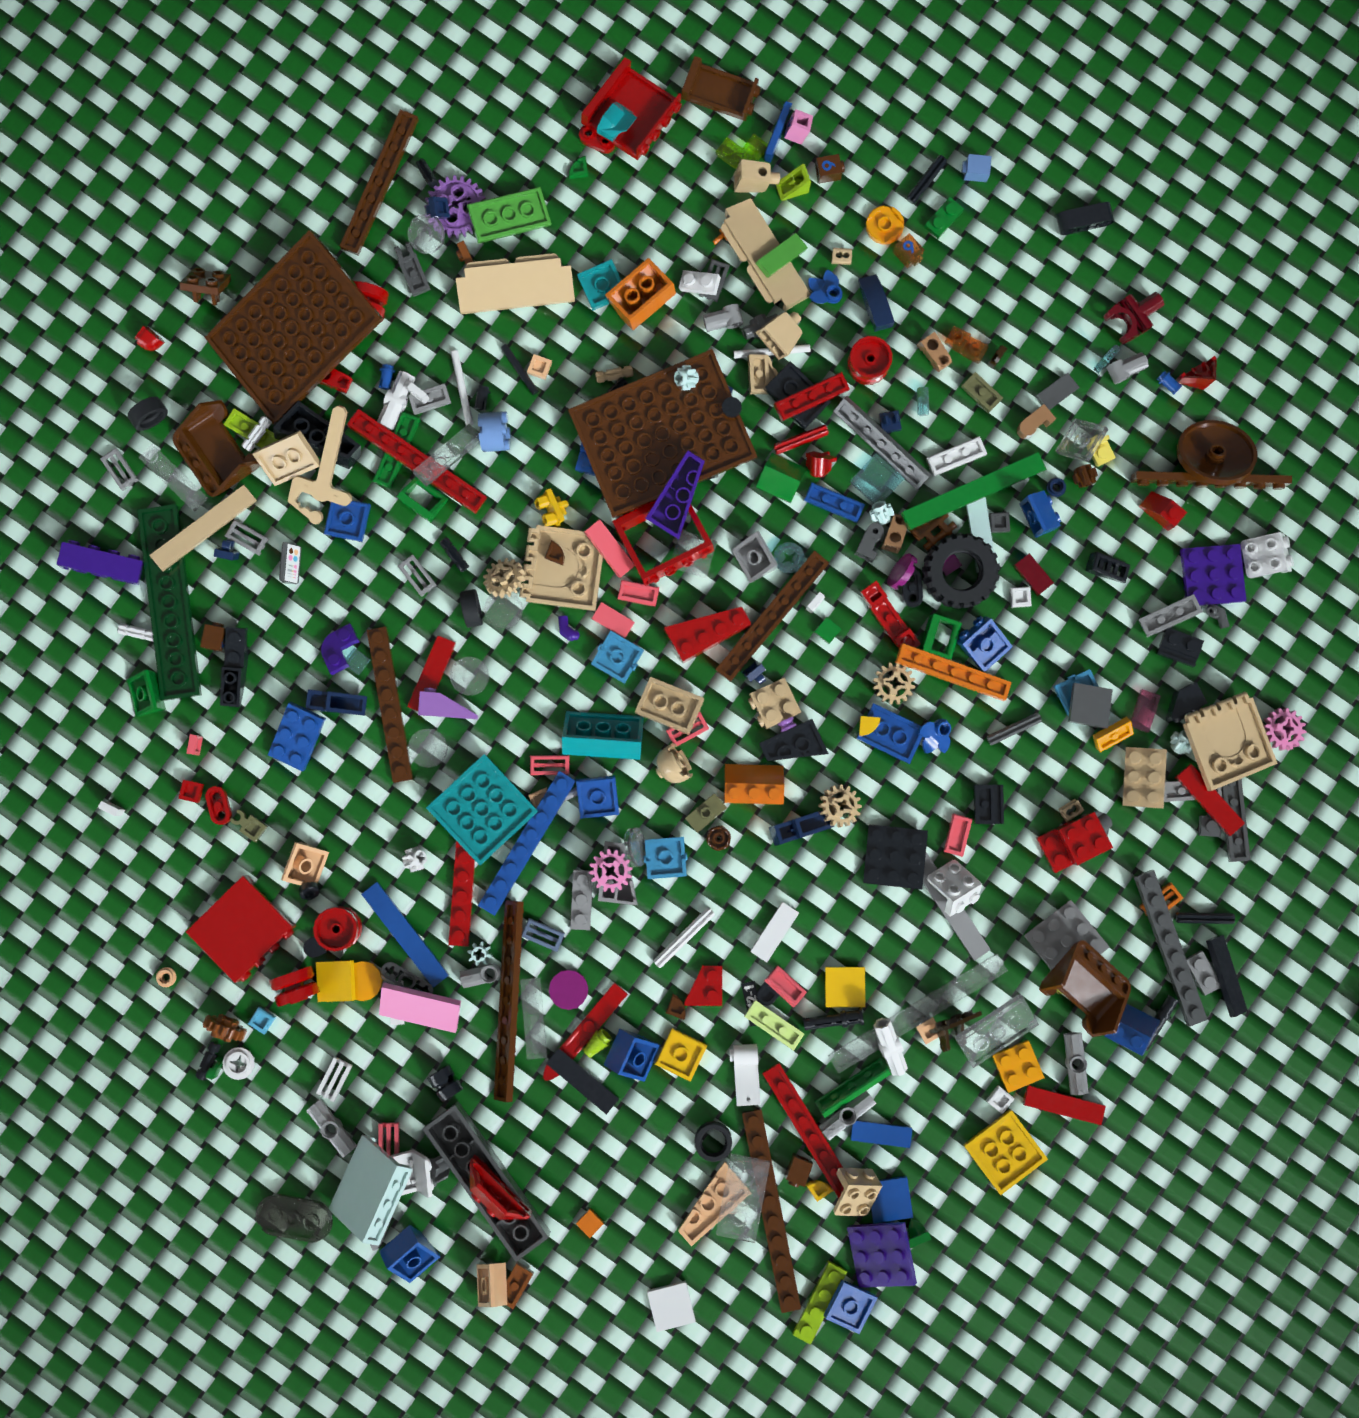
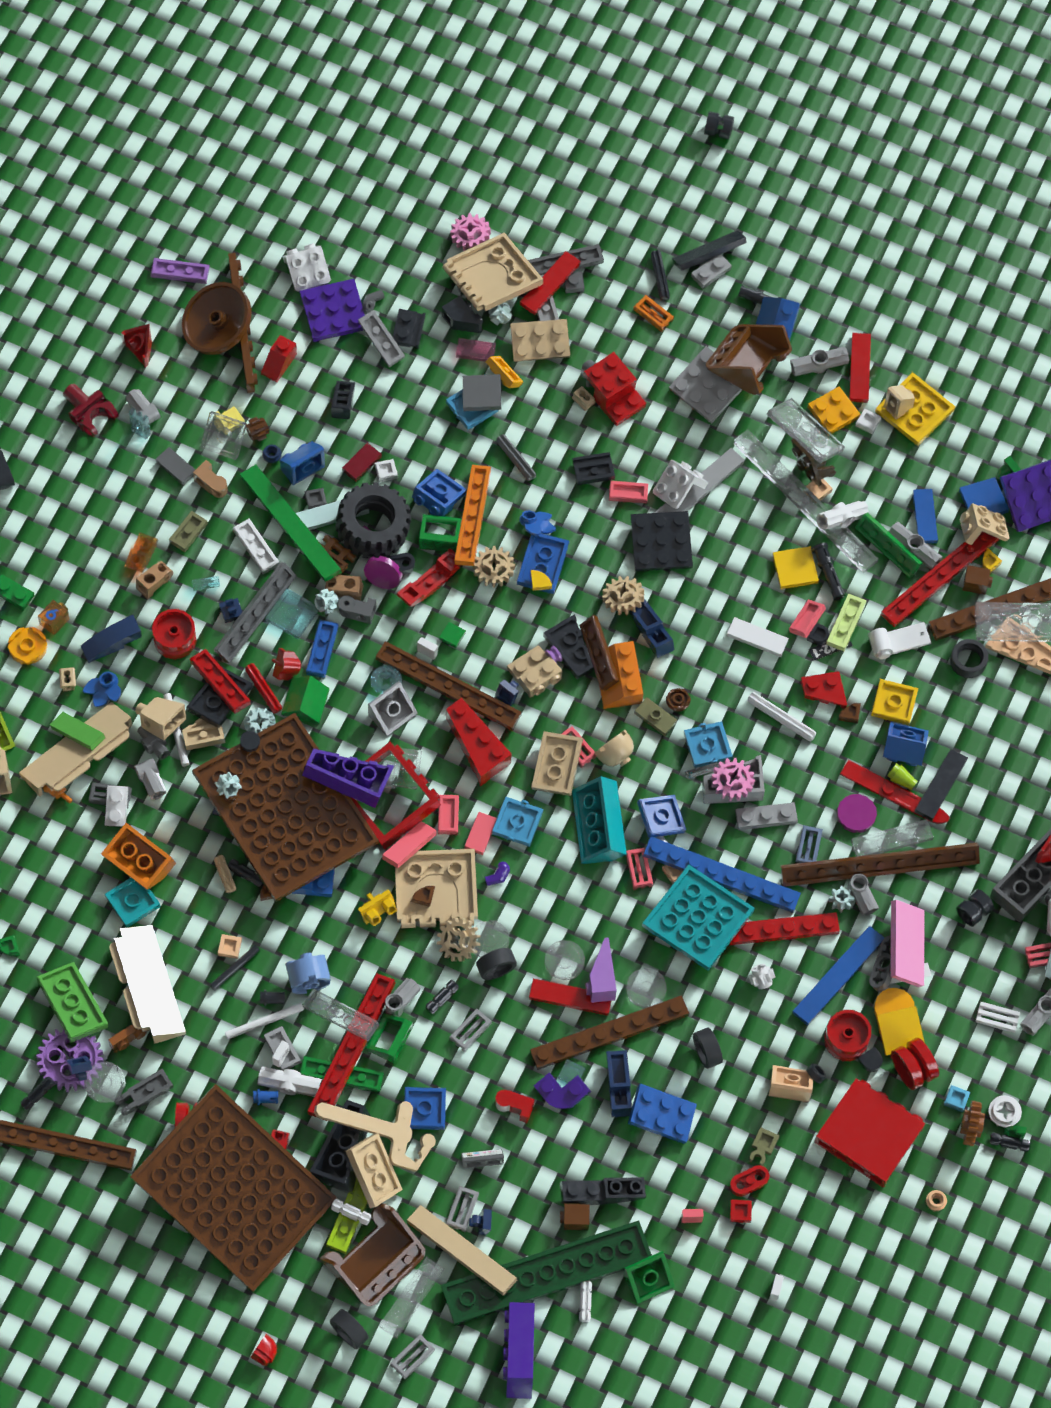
camera: 105 degrees left, 20 degrees down
reddish brown plate [180,268,231,305] -> none
dark brown tile [988,345,1008,369] -> none
dark grey plate [1134,870,1208,1027] -> none
blue pin [1157,371,1182,395] -> none
none -> medium lavender tile [151,258,210,284]
none -> light aqua gear [244,707,276,734]
none -> light grey piece [385,978,420,1017]
none -> red leg [495,1090,535,1123]
none -> reddish brown tile [579,615,619,691]
none -> black tyre [693,1027,723,1069]
none -> tan slope [884,385,915,420]

